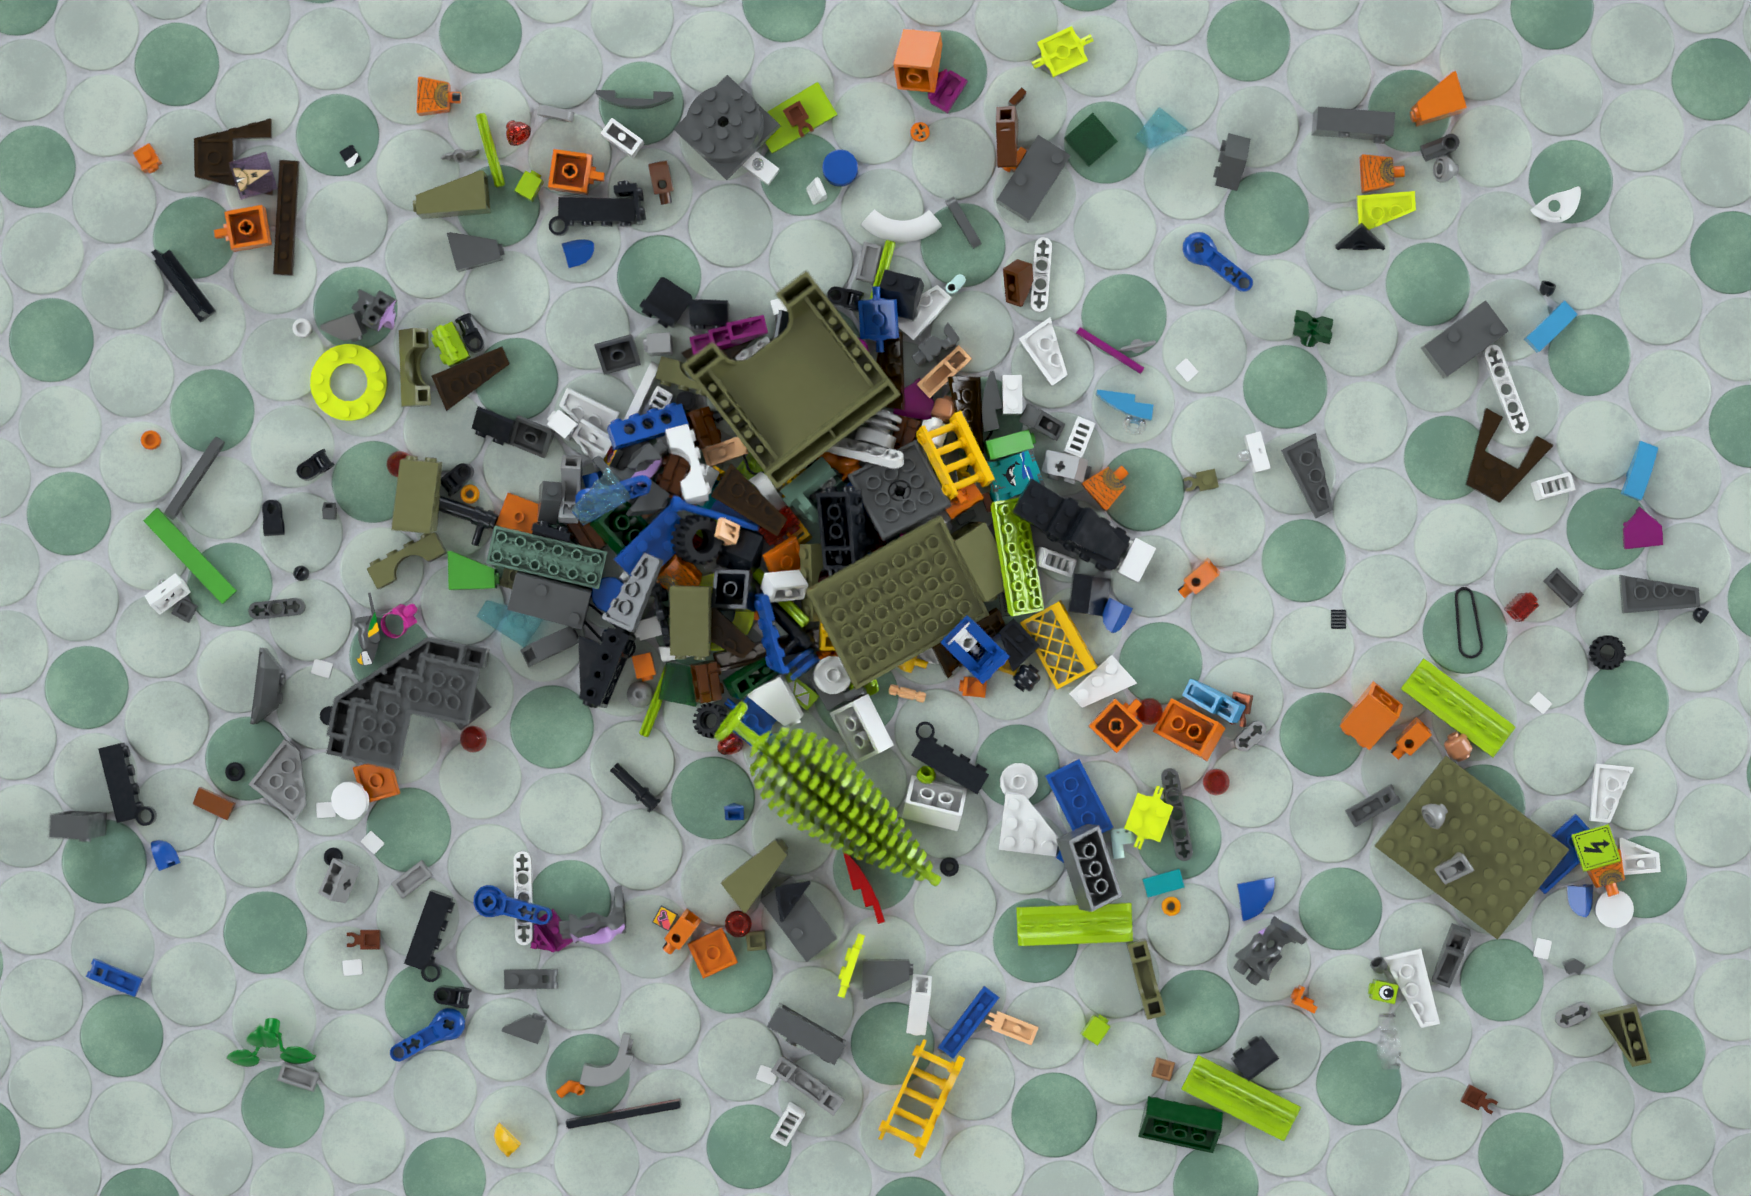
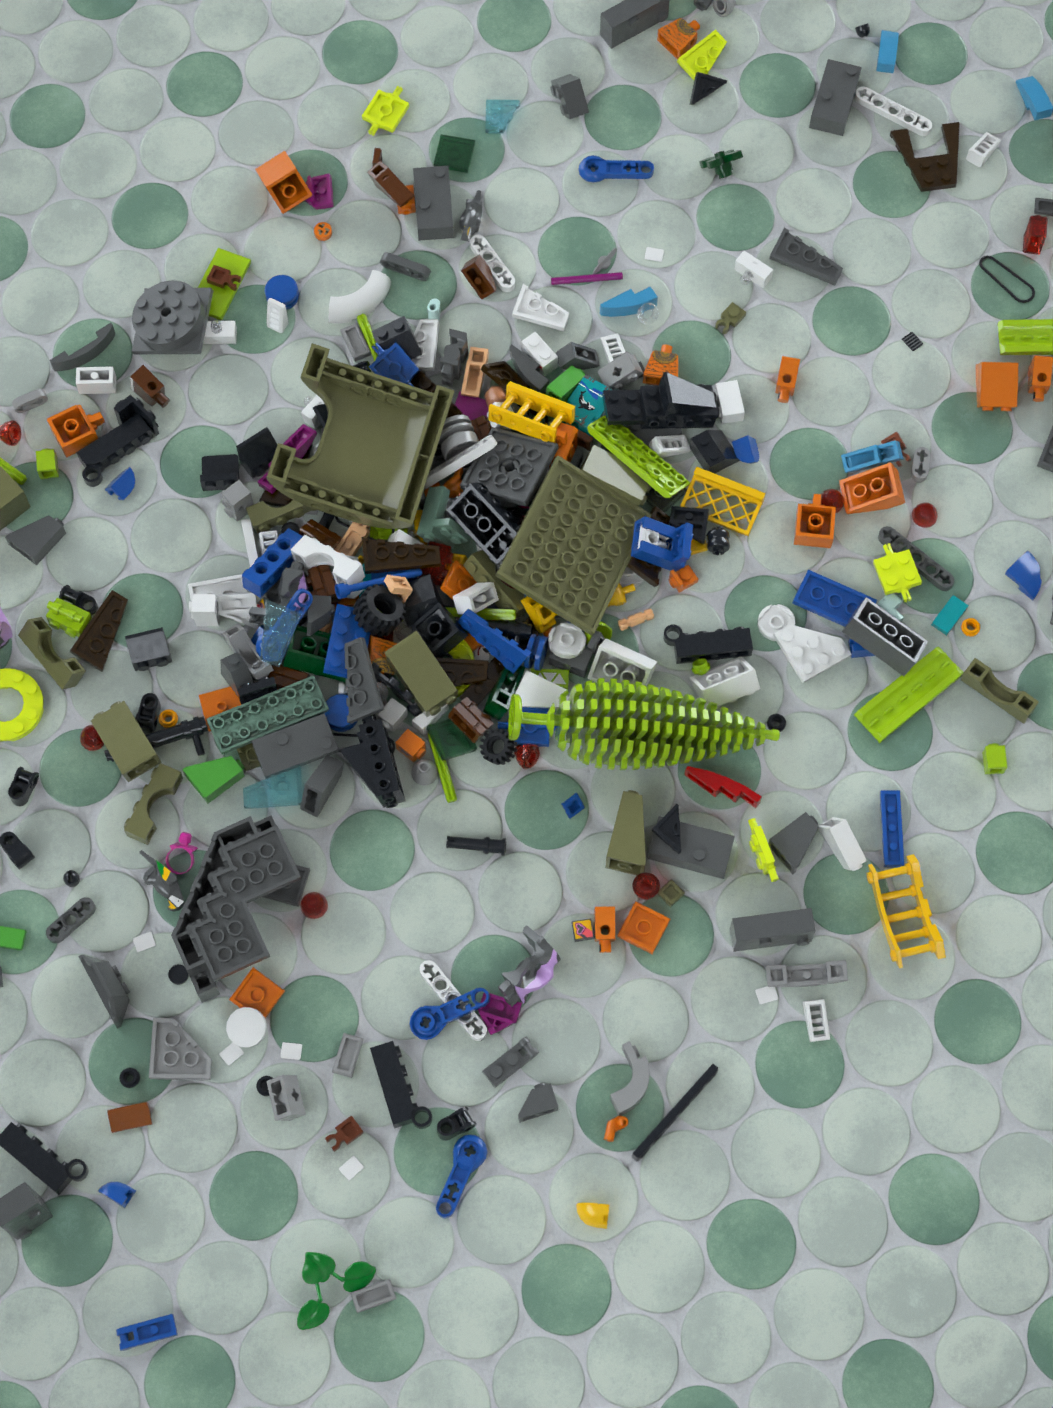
camera: 40 degrees left, 20 degrees down
dark grey piece [322,502,337,520] -> none
dark grey slope [509,415,556,459] -> none
dark grey slope [594,334,641,375] -> none
light nougat hinge [985,1011,1039,1045] -> none
white wing [1069,655,1137,708] -> none
none -> dark grey animal [459,190,482,242]

